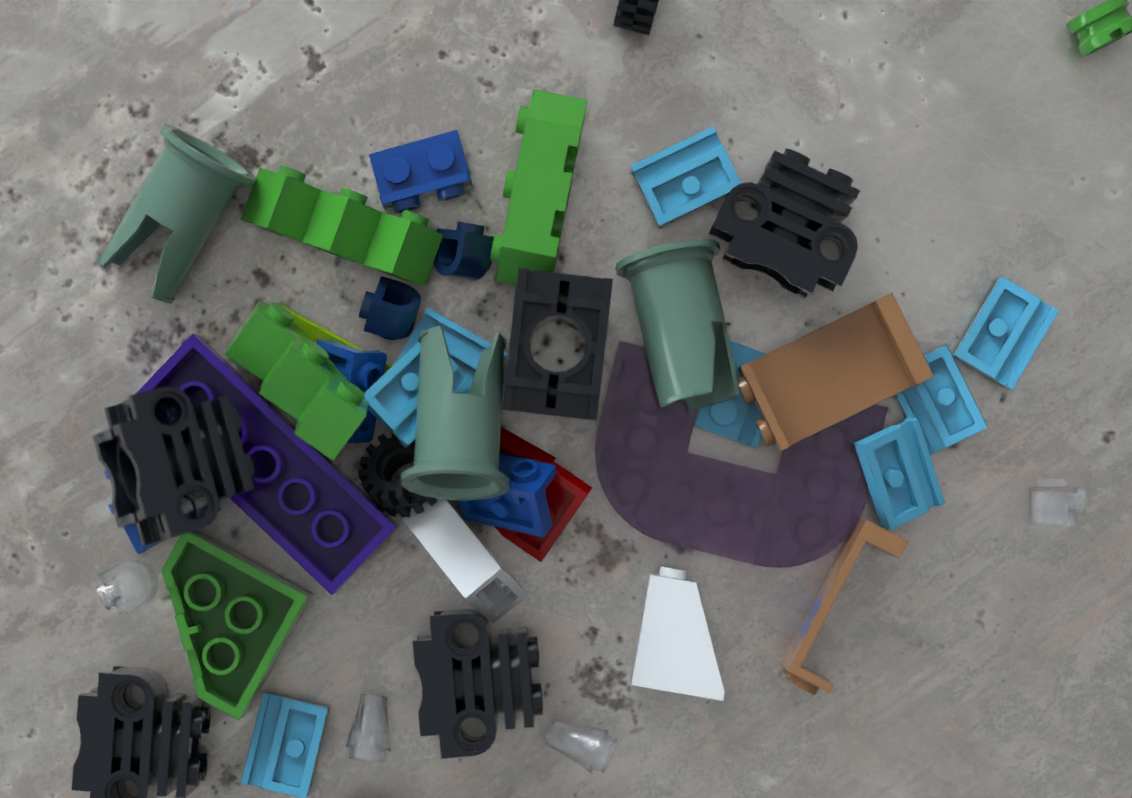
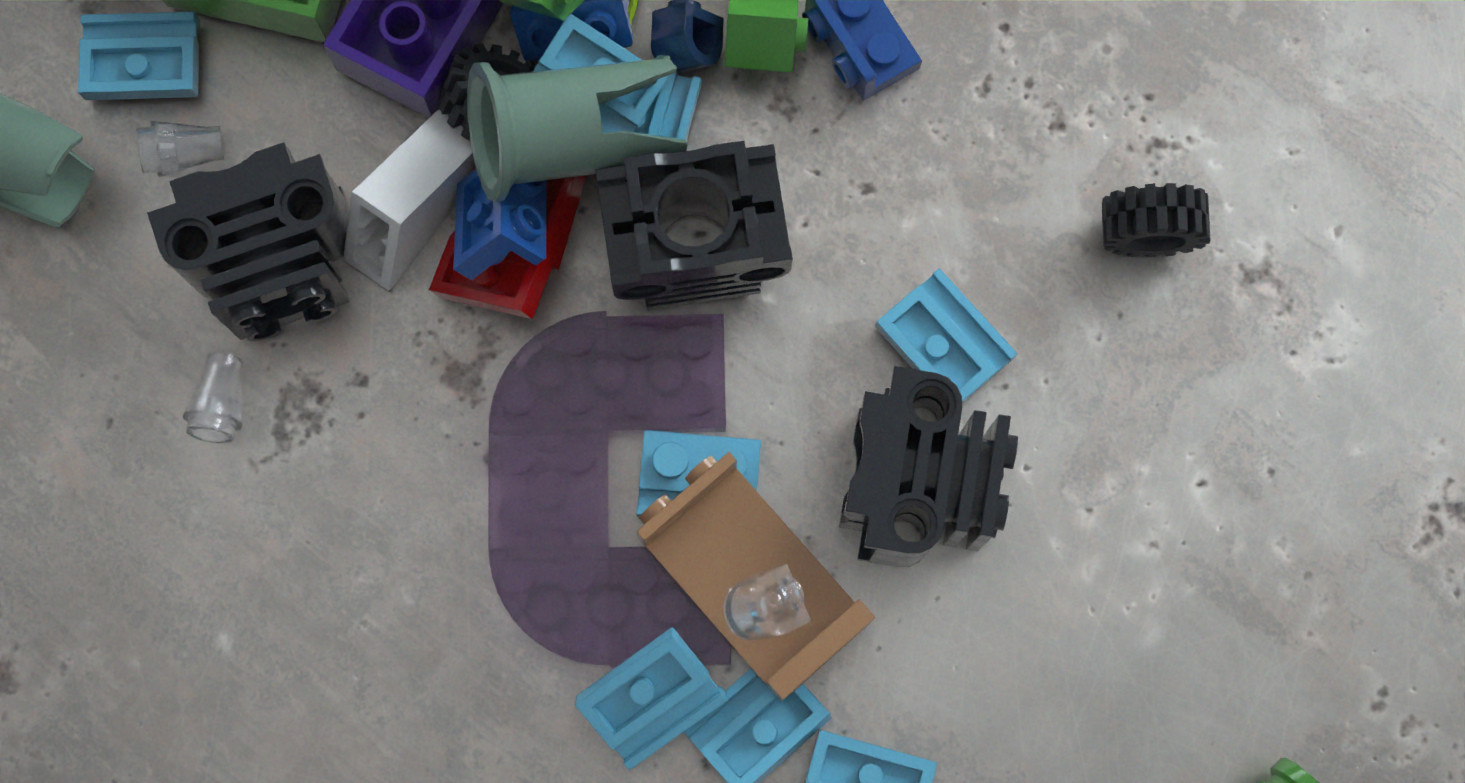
camera: 70 degrees right, 10 degrees down
dark blue plate [434,222,494,281] -> none
bright green brick [490,89,588,285] -> none
sand green piece [615,239,740,410] -> none
white slope [630,566,725,701] -> none
medium nougat panel [781,518,909,695] -> none
none -> clear plate [724,564,811,641]

